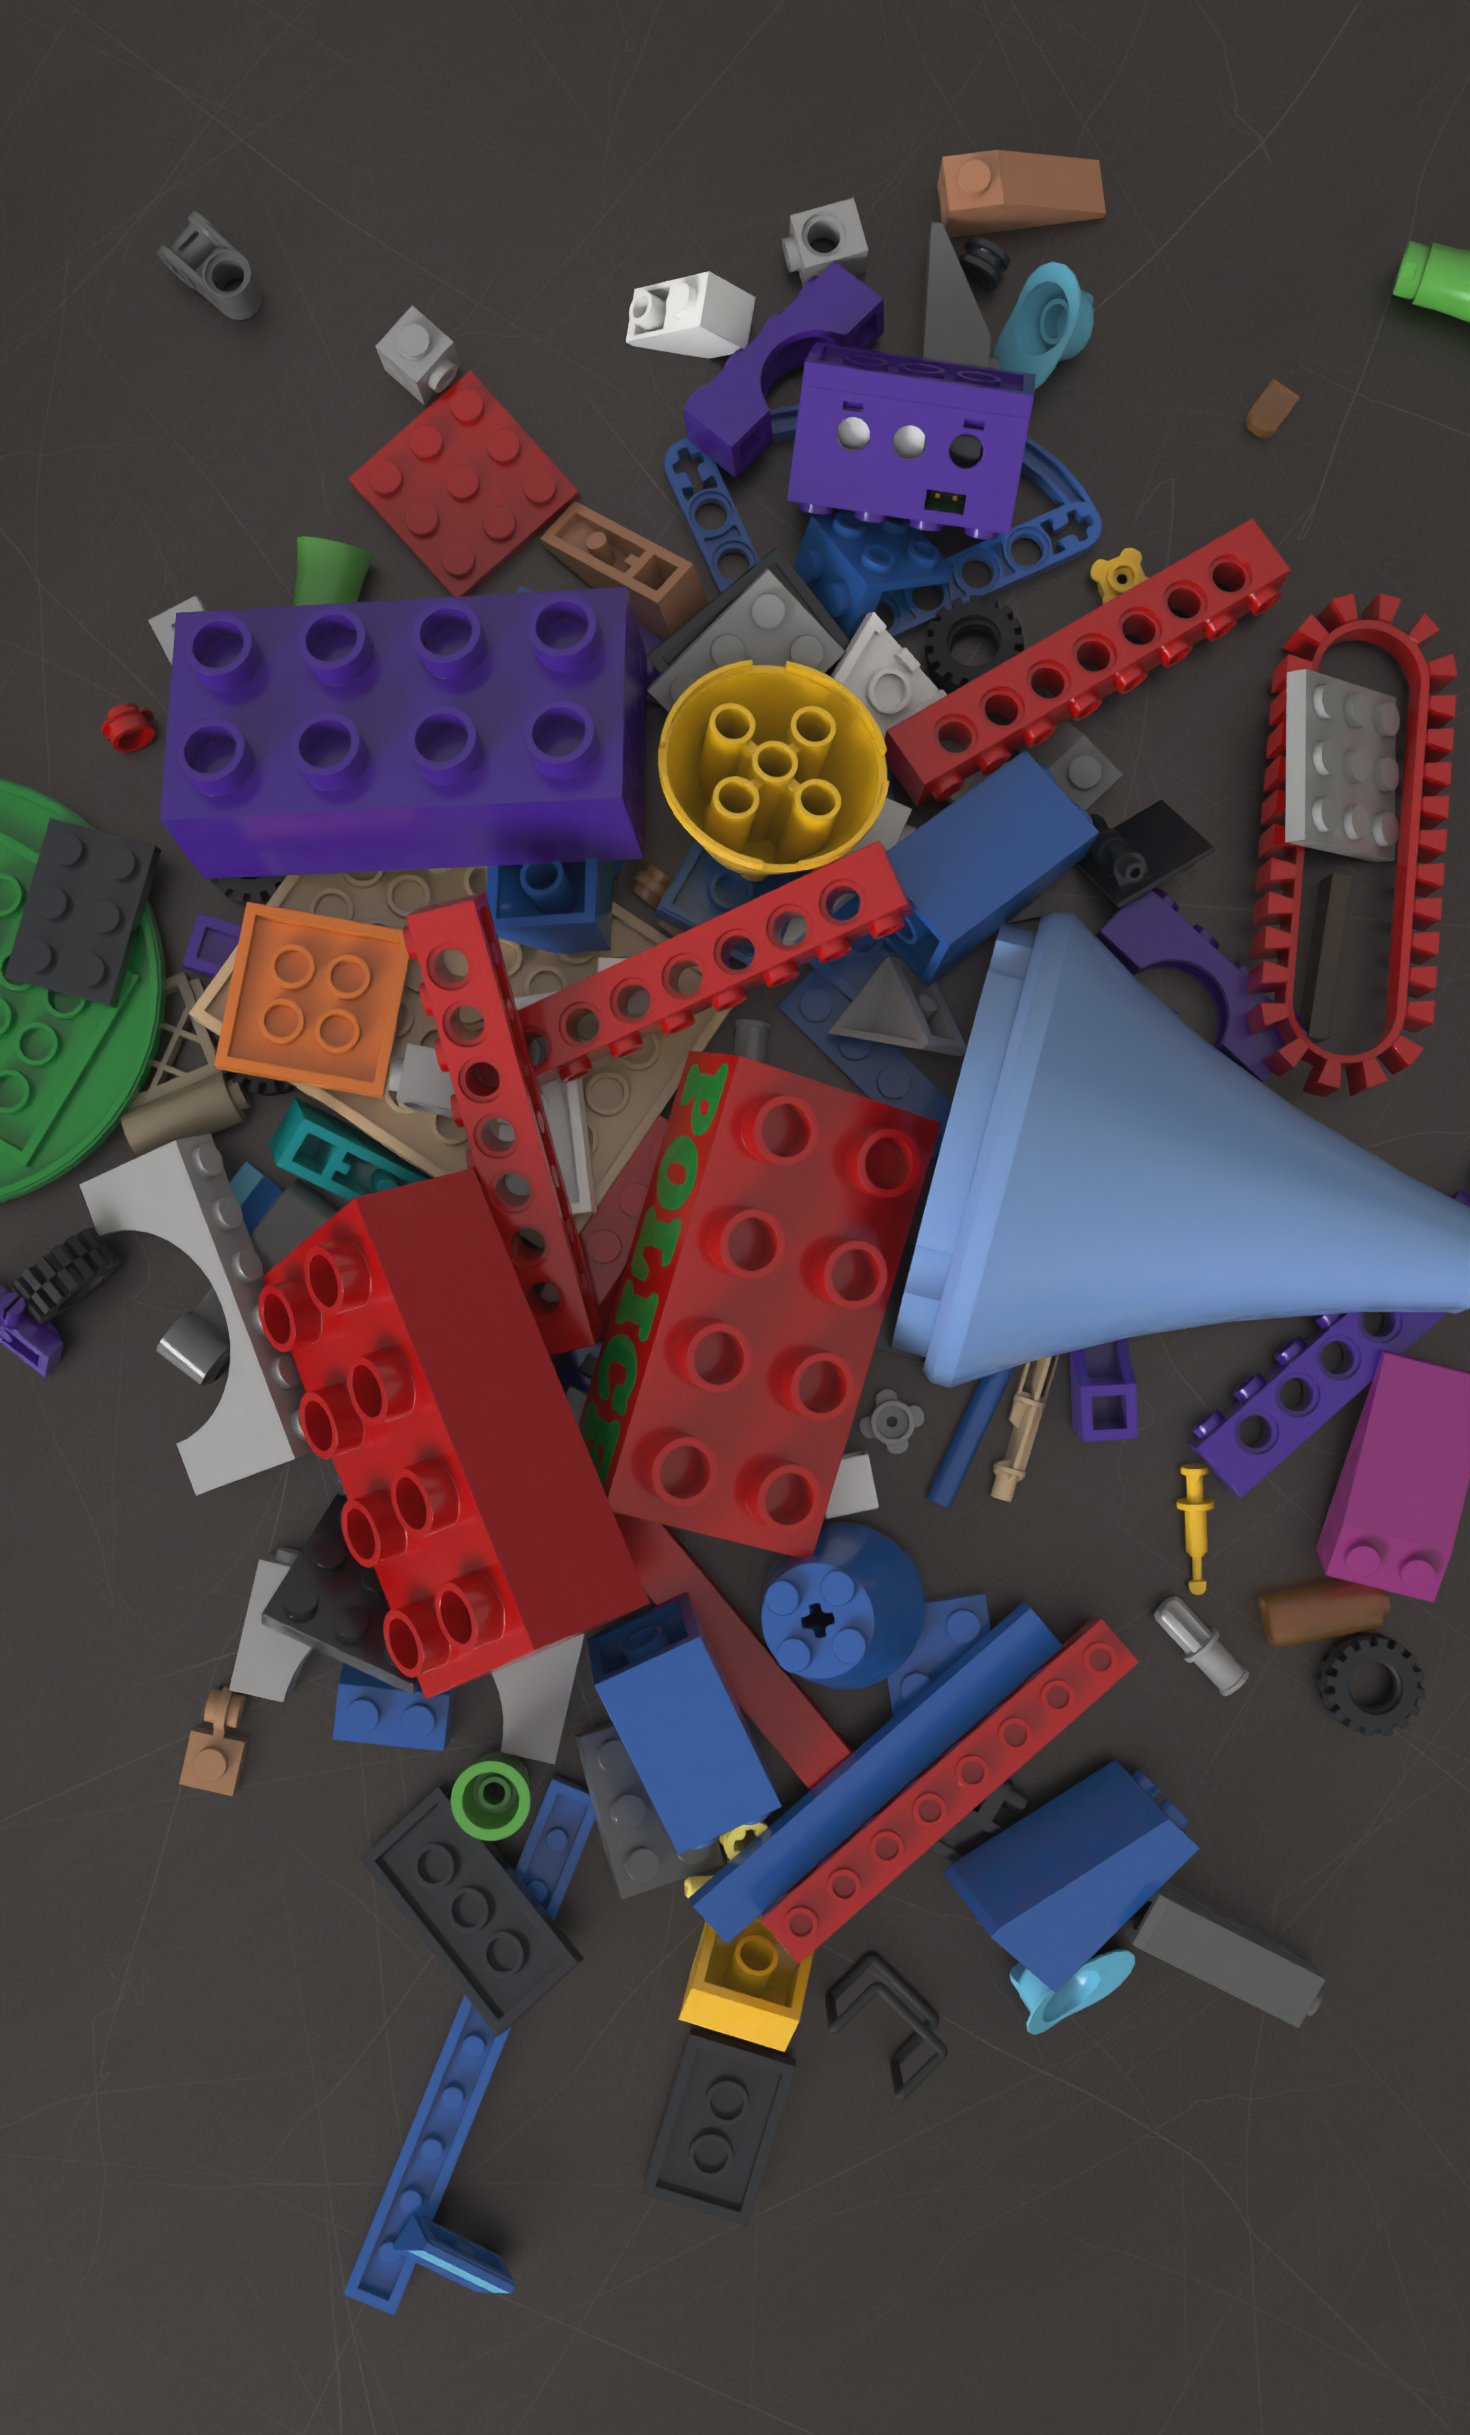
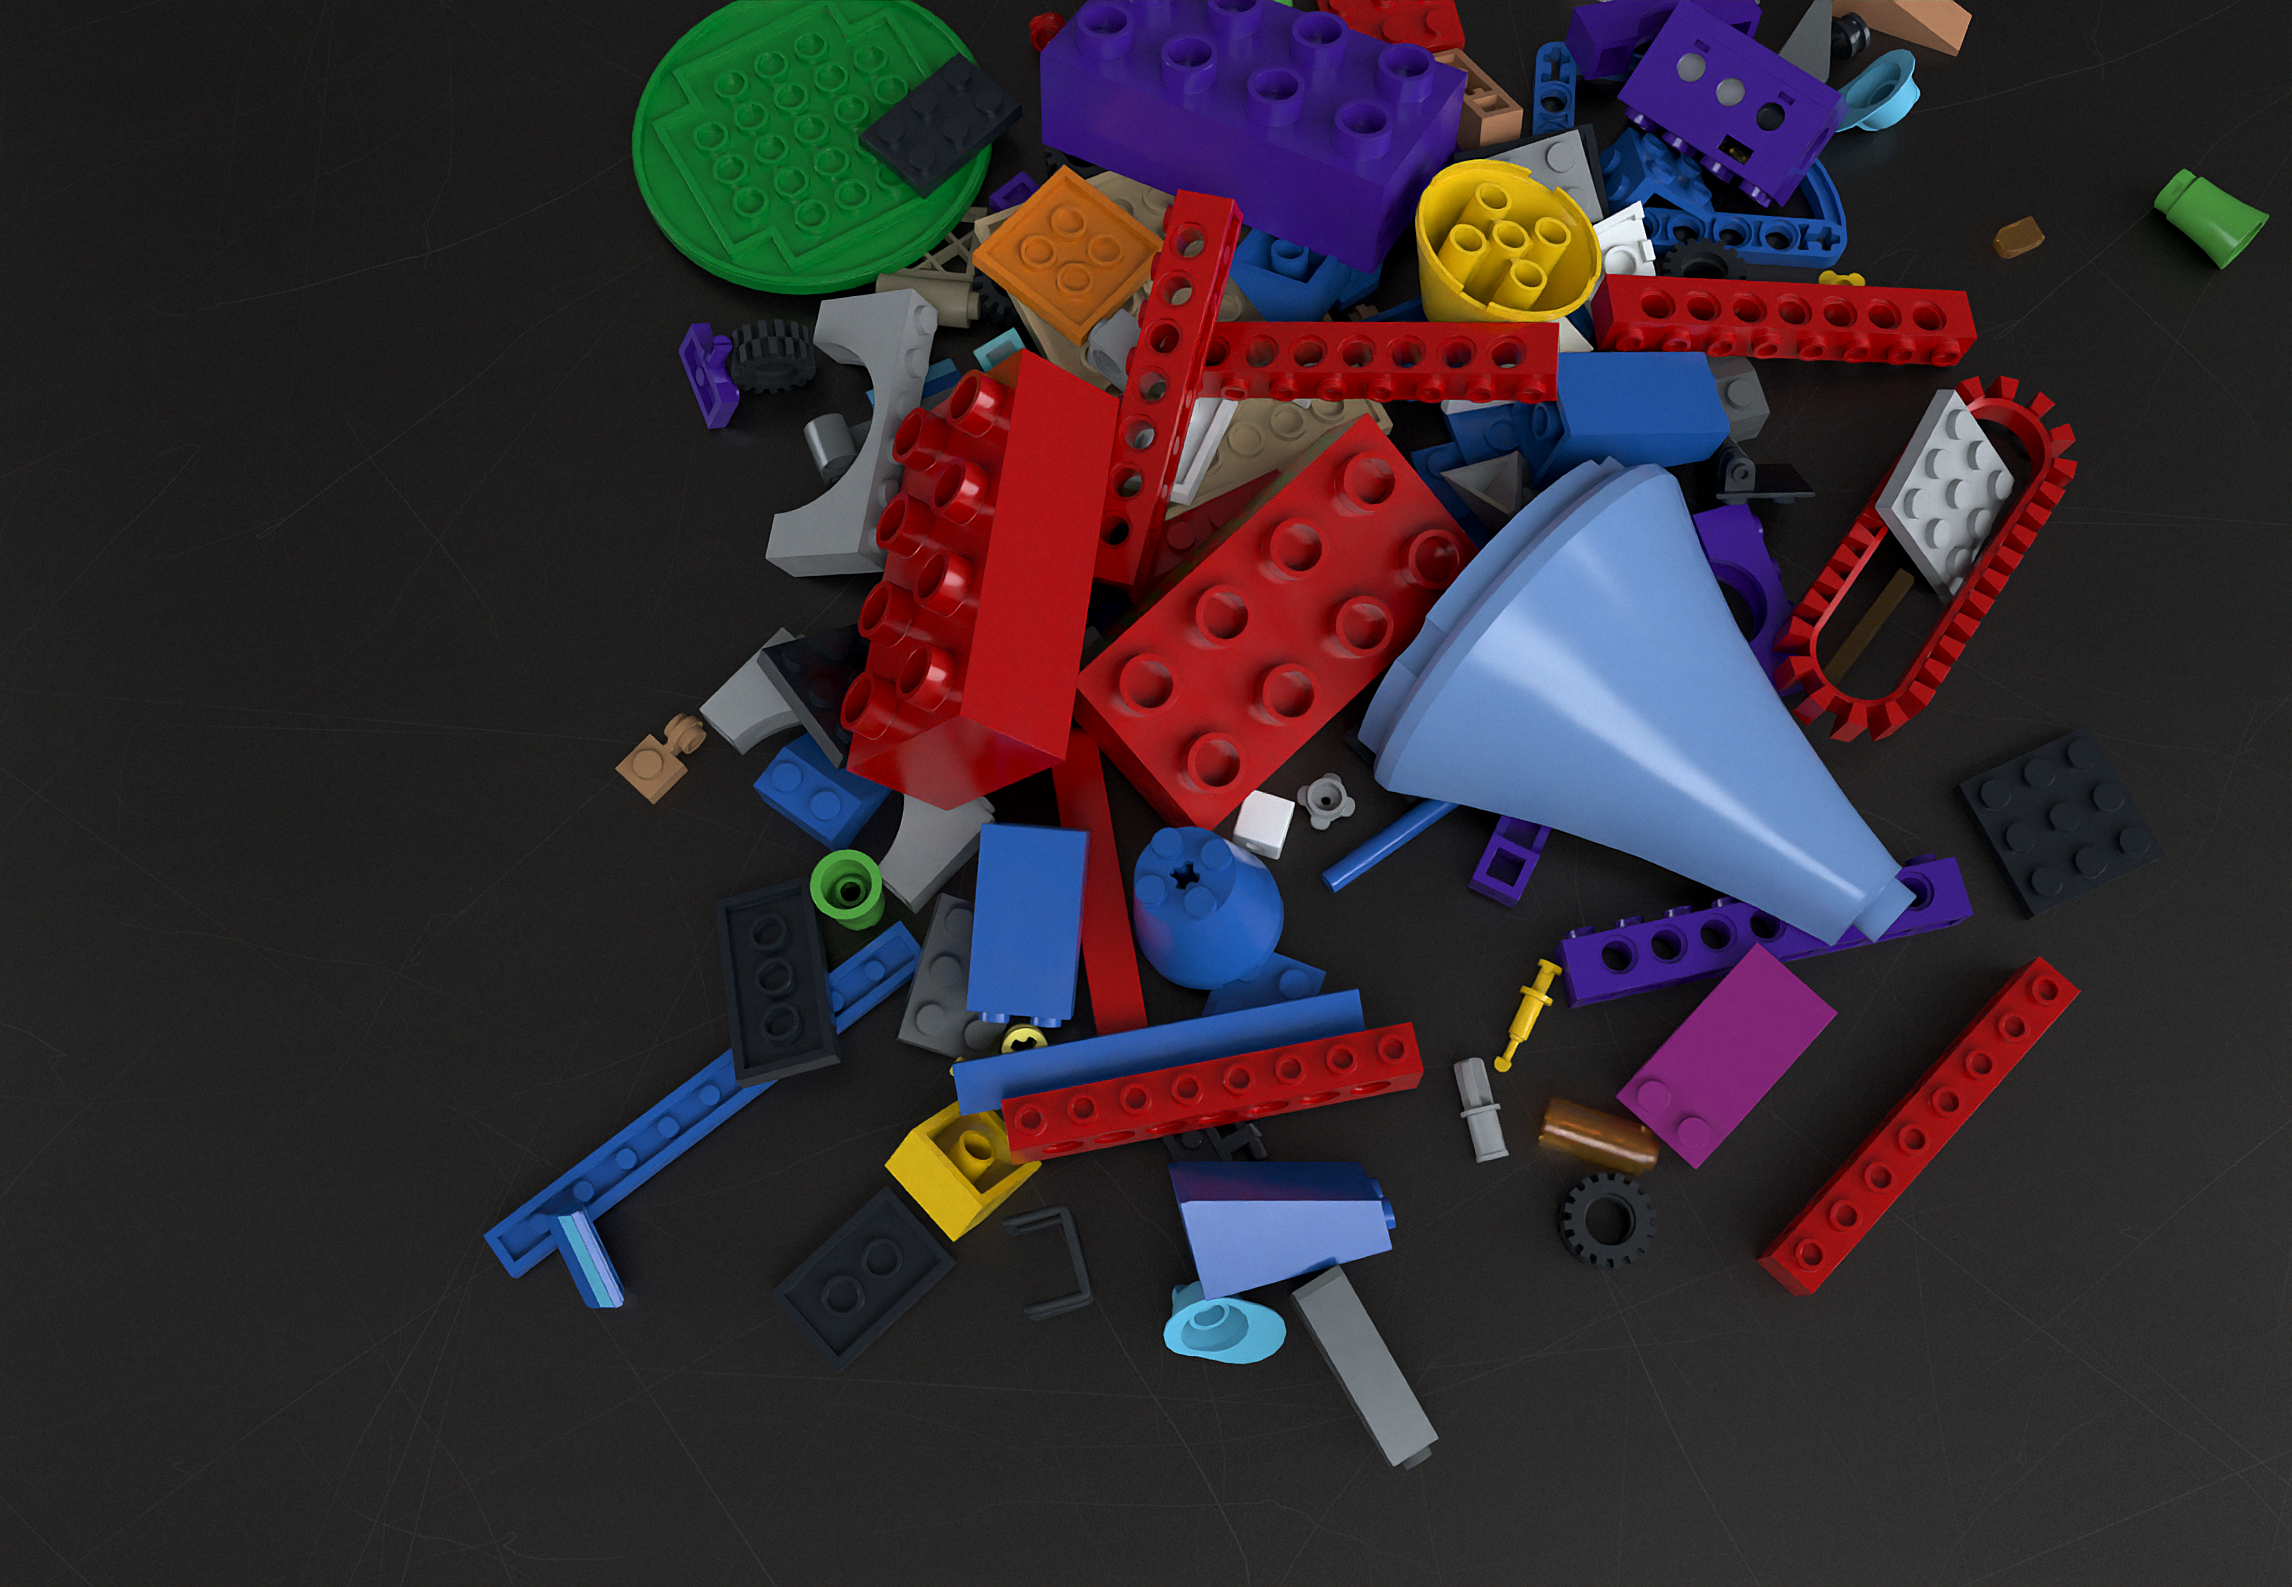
camera: 30 degrees right, 15 degrees down
tan piece [990,1355,1060,1502] -> none

